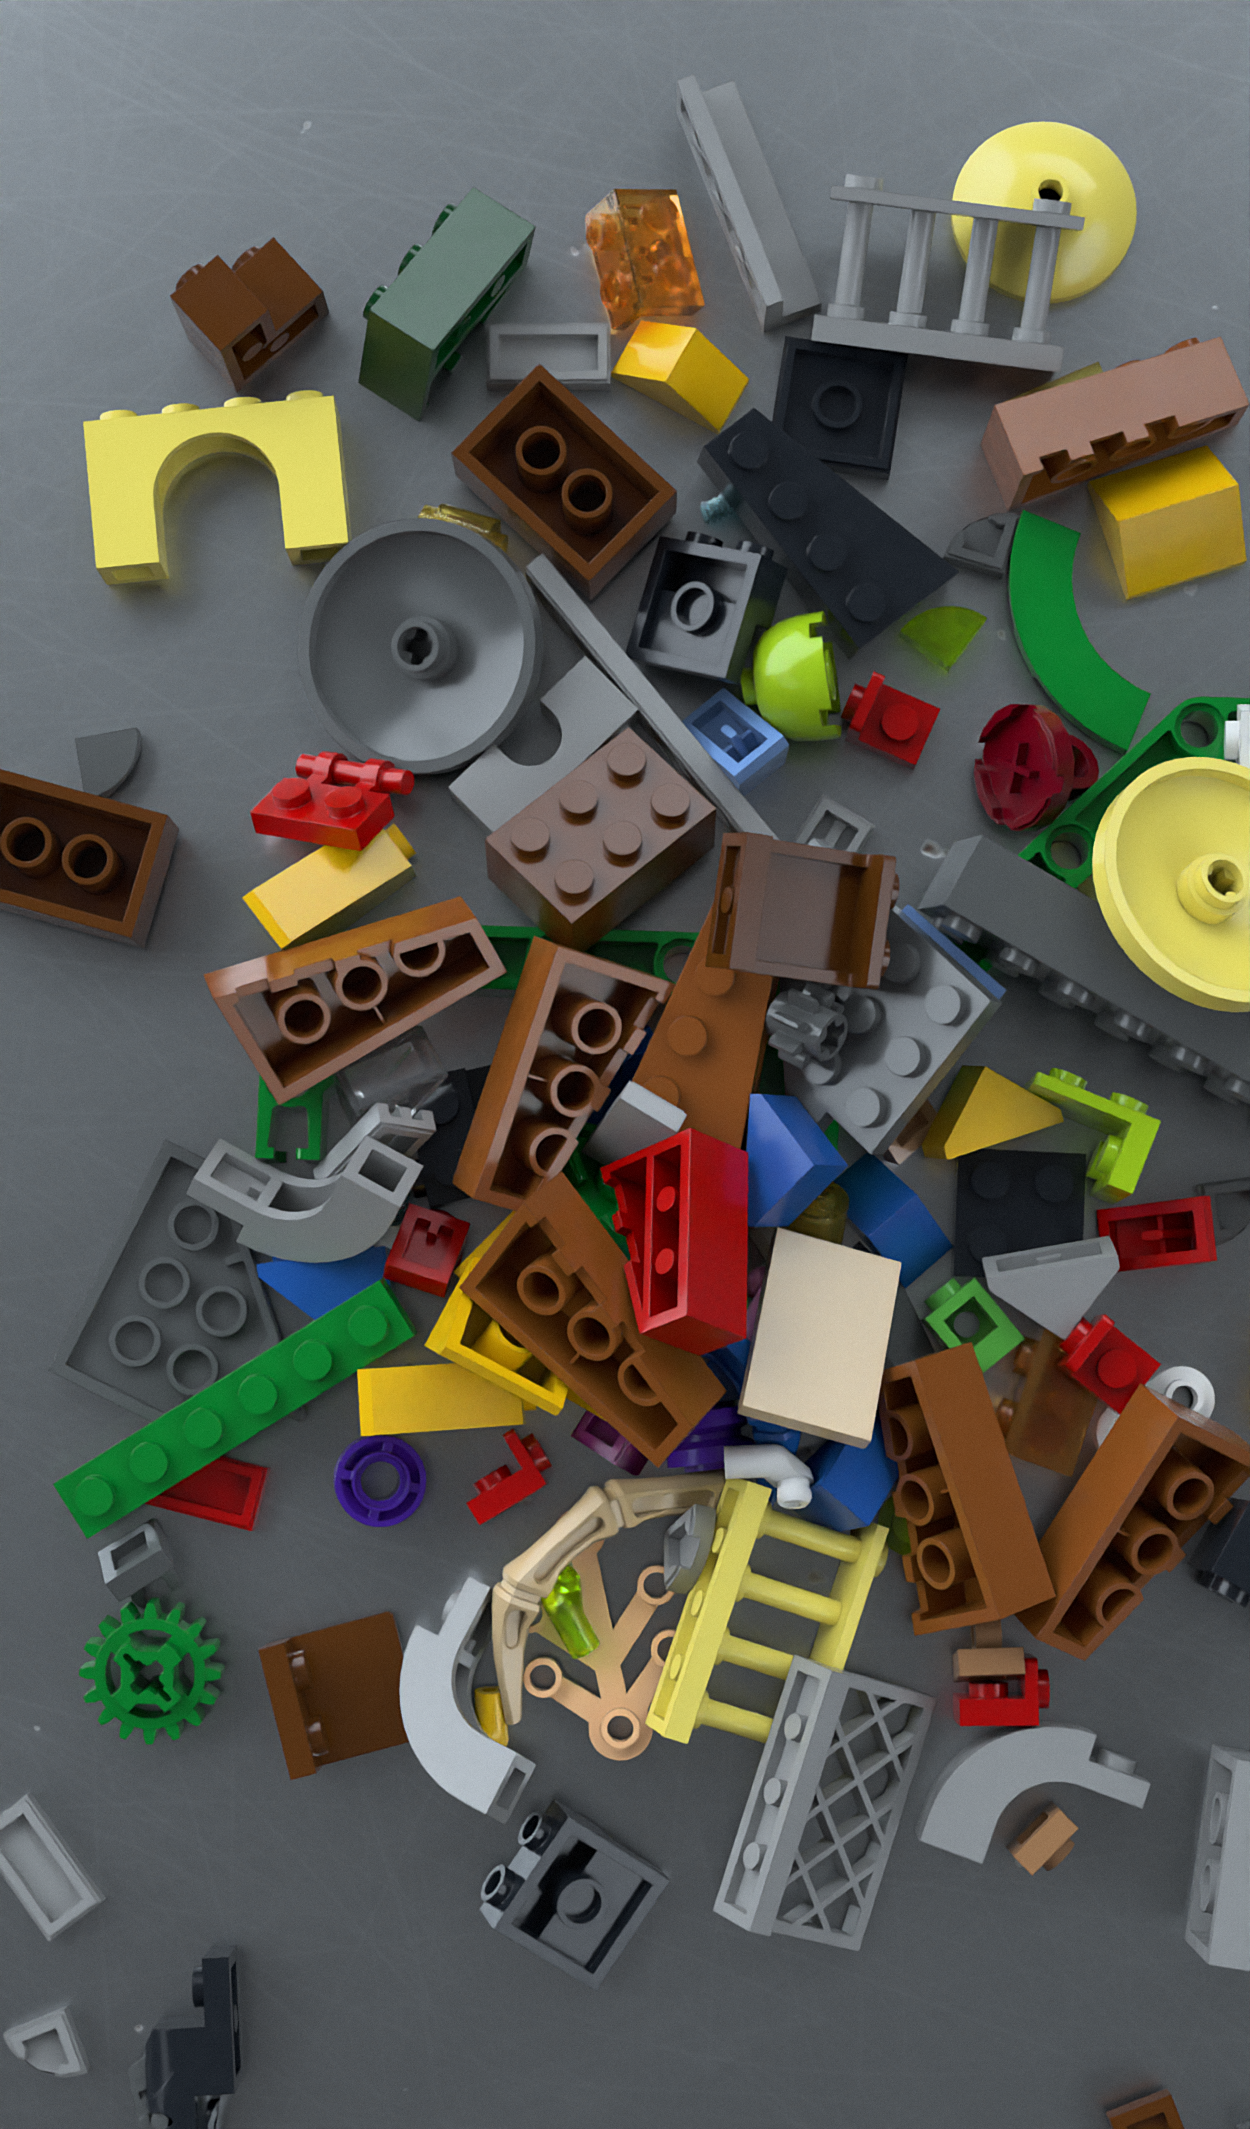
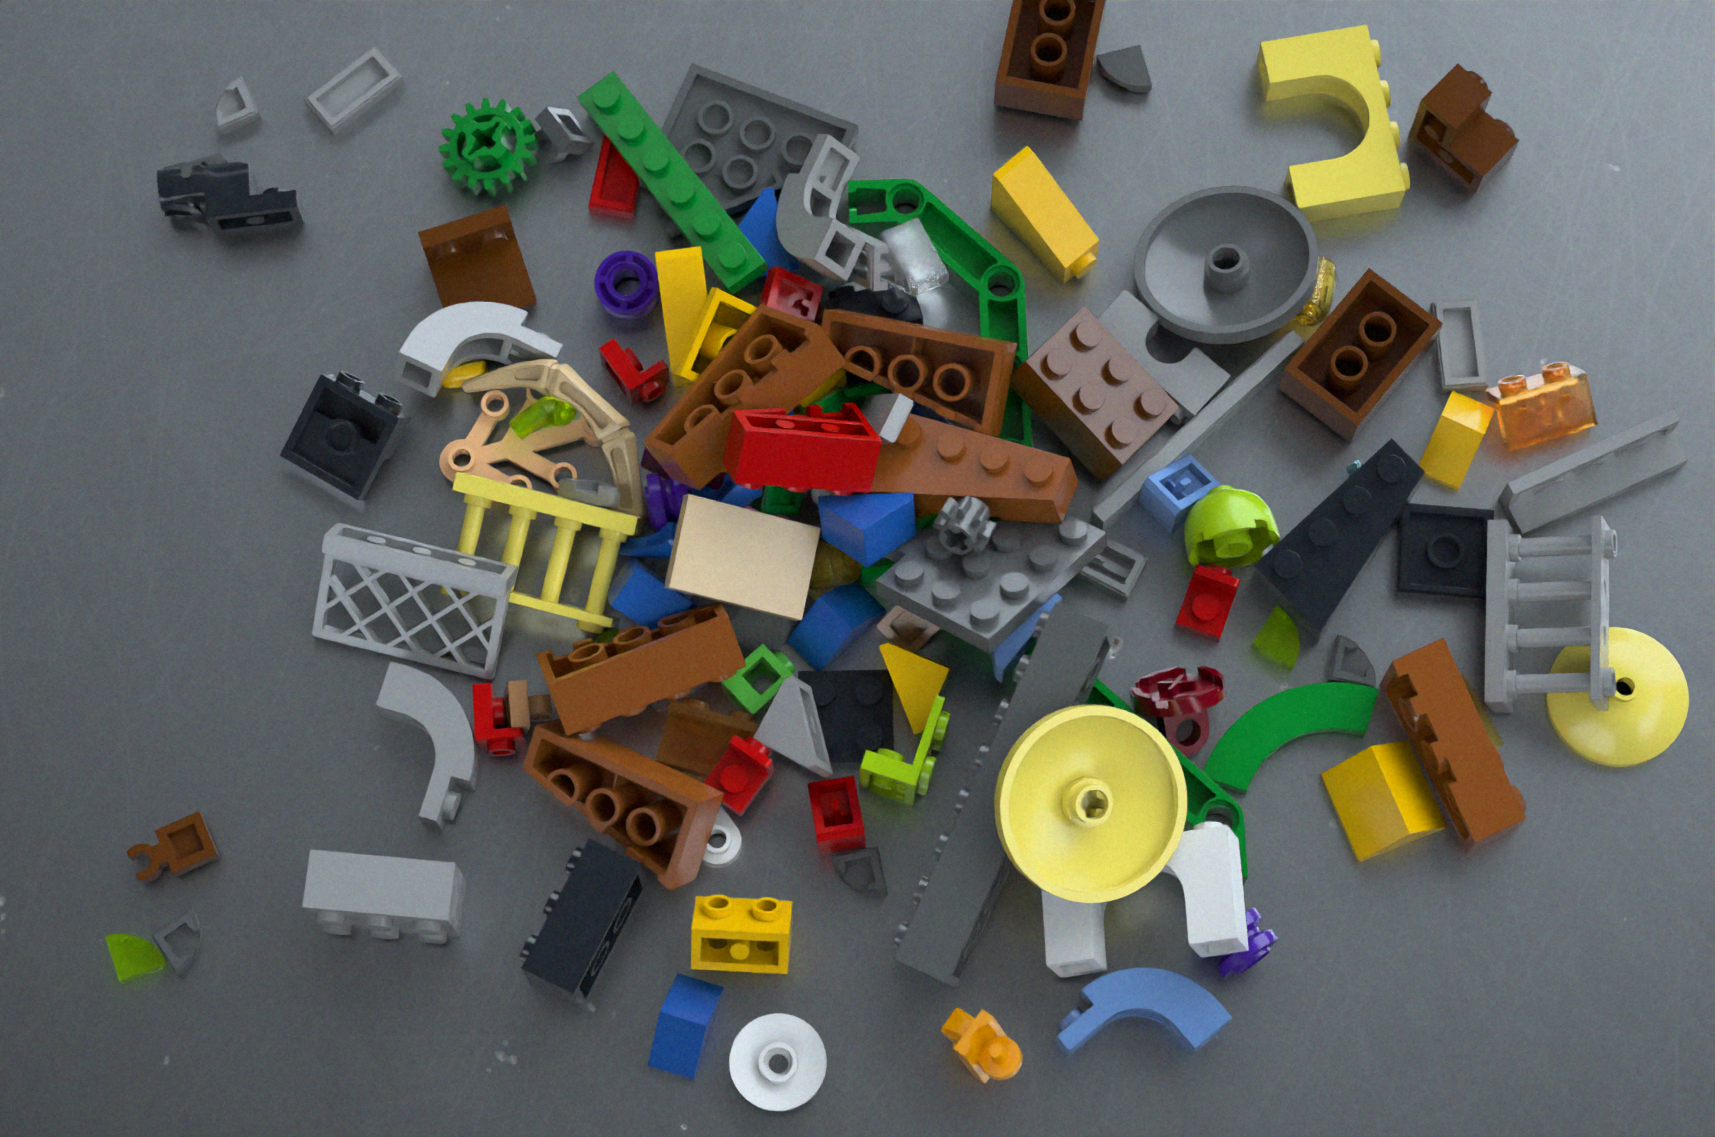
camera: 85 degrees right, 10 degrees down
dark orange wedge [203,896,507,1105] -> none
red plate [250,751,415,851] -> none
wedge [358,187,536,422] -> none
black plate [625,531,788,685] -> none
reddish brown panel [705,832,900,990] -> none
white arm [724,1444,814,1509] -> none
medium nougat plate [1006,1801,1079,1876] -> none

